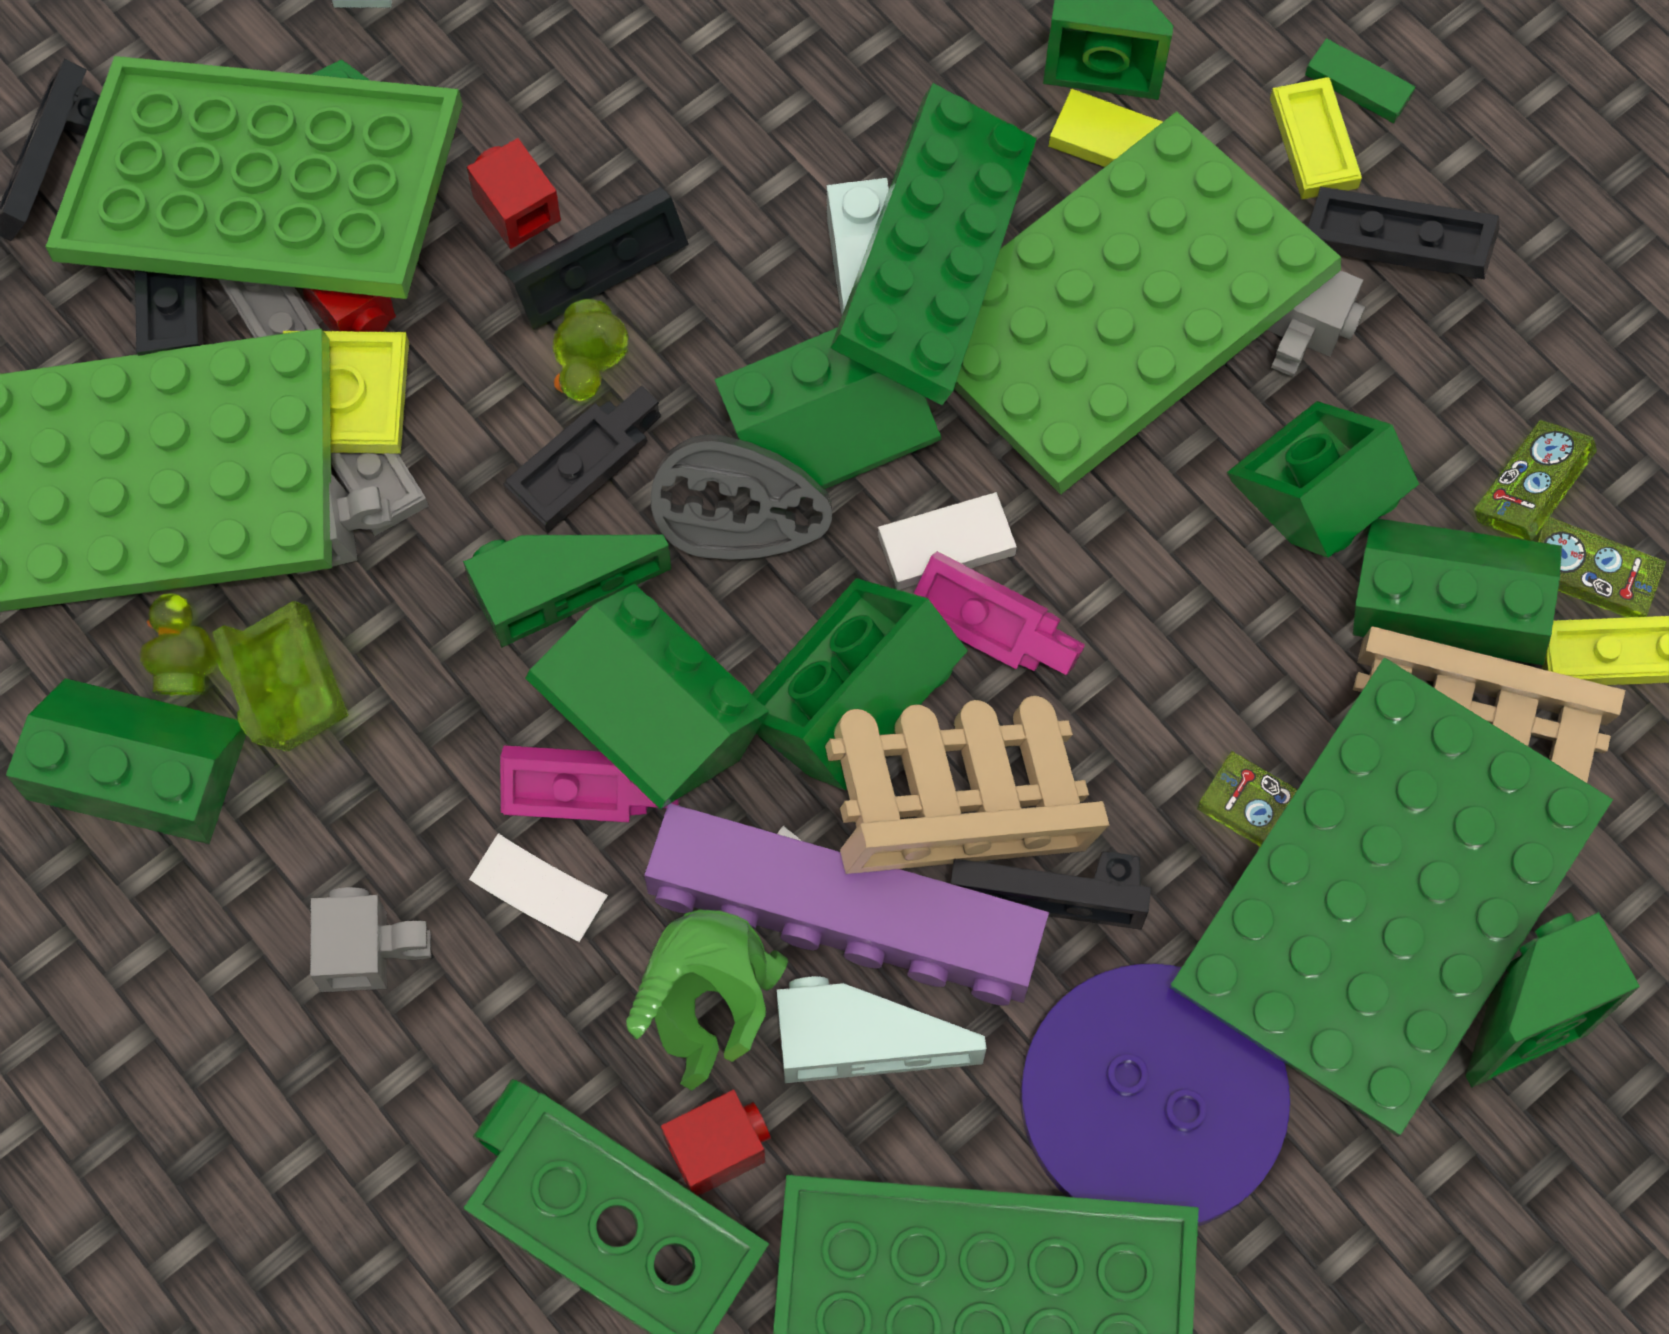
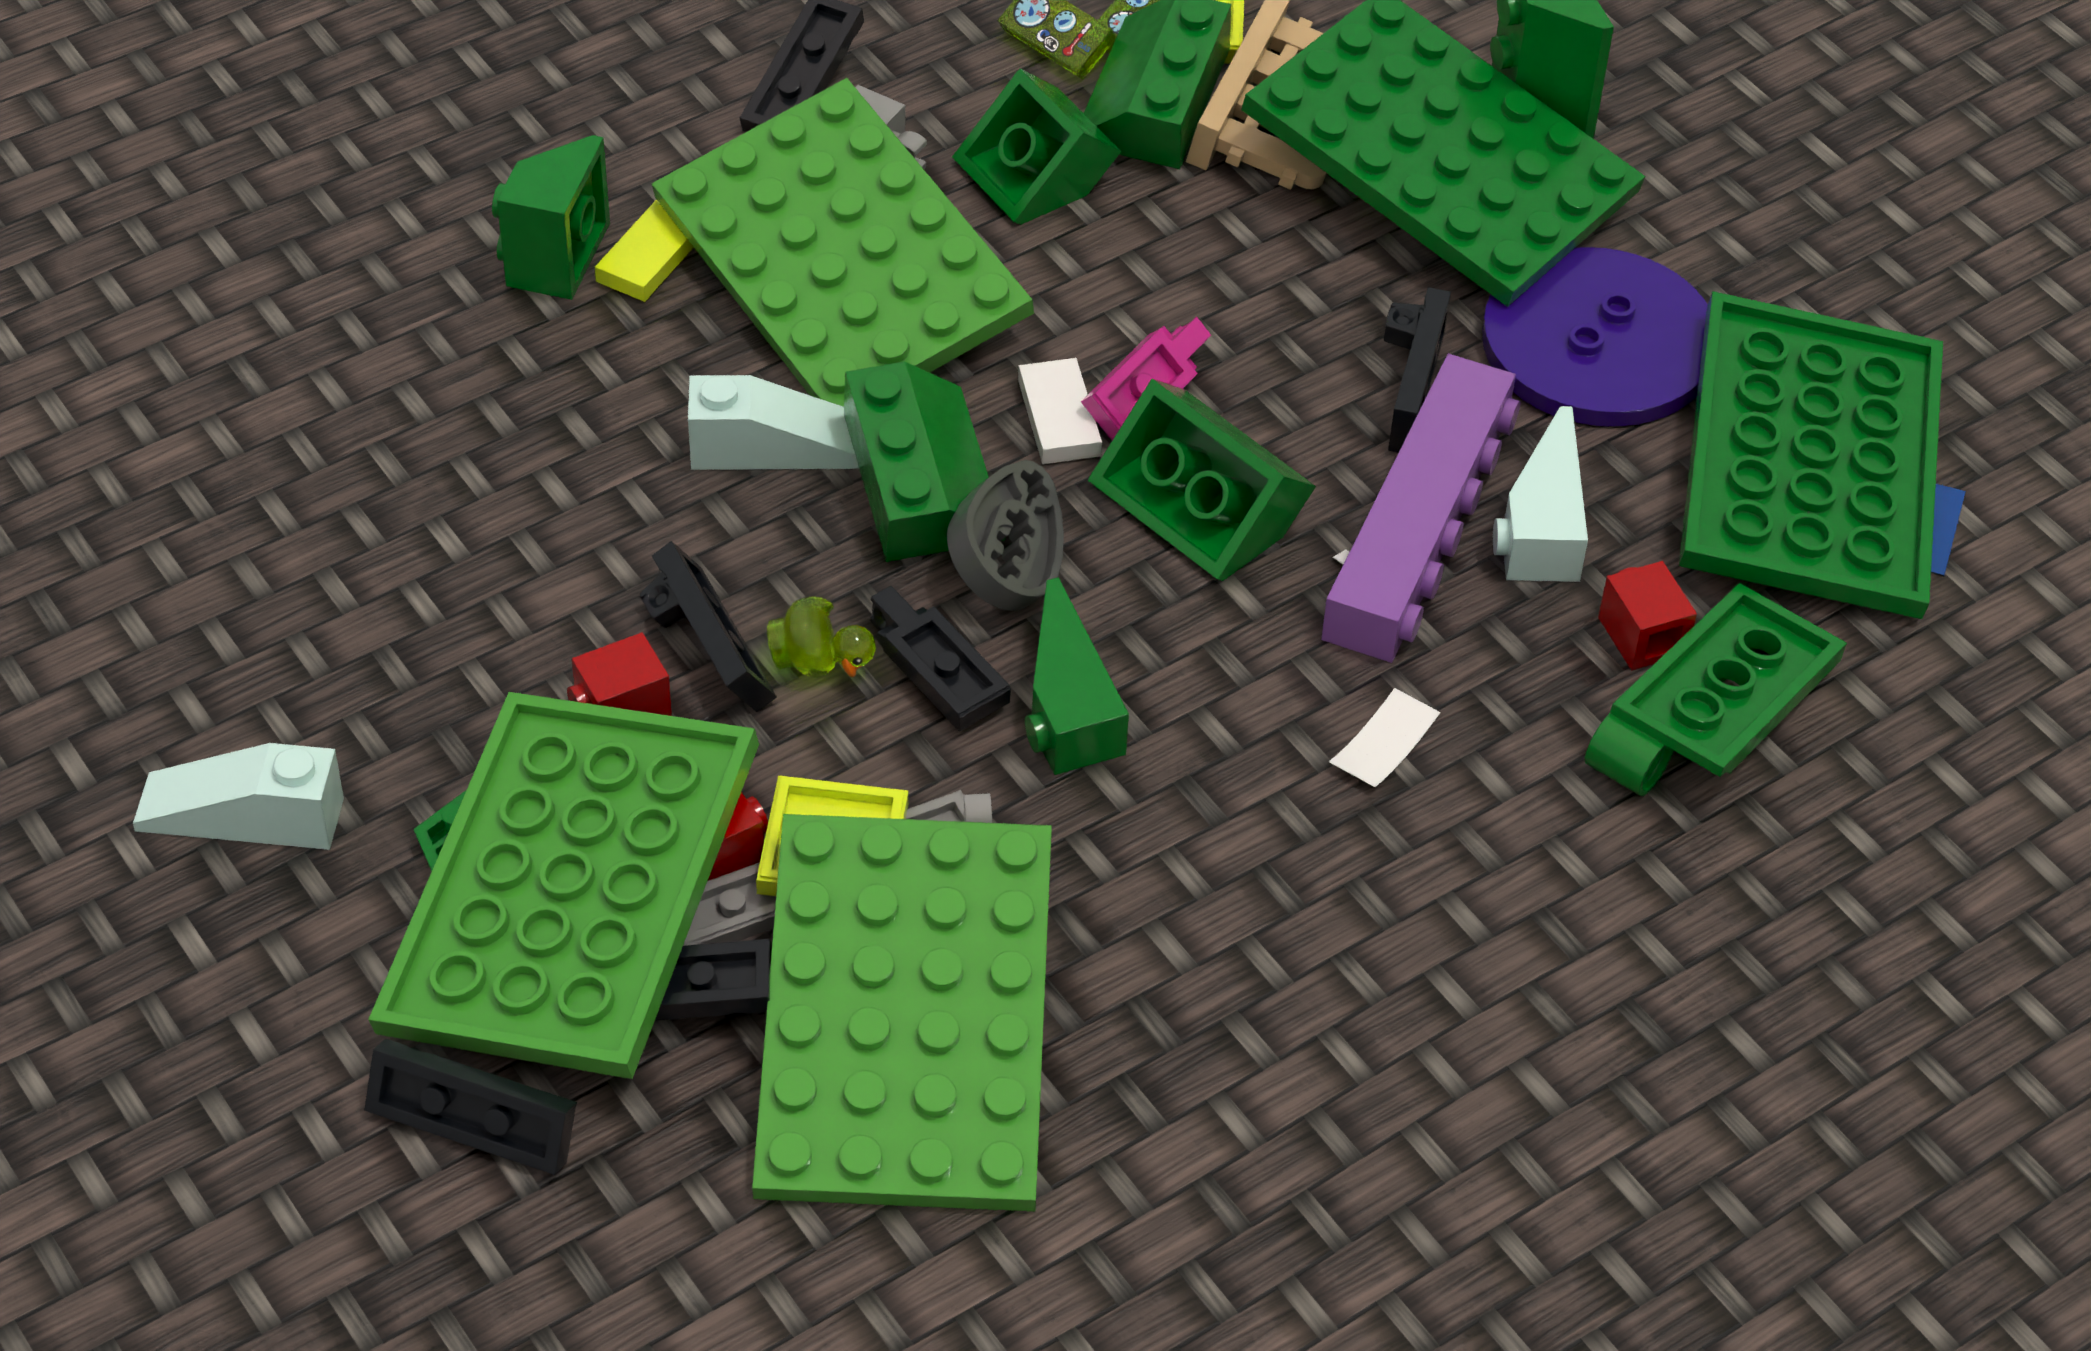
camera: 85 degrees left, 20 degrees down
green slope [6,678,249,844] -> none
clear neon green animal [139,593,221,696] -> none
clear neon green bracket [213,601,349,752] -> none
light grey brick [310,887,431,992] -> none
dark pink hinge [500,745,681,822] -> none
green slope [525,584,769,810] -> none
bright green piece [627,910,788,1091] -> none
tan fence [825,696,1109,874] -> none
green plate [830,83,1037,405] -> none
clear neon green tile [1197,751,1298,847] -> none
neon yellow tile [1270,77,1362,200] -> none
green piece [1305,38,1416,123] -> none

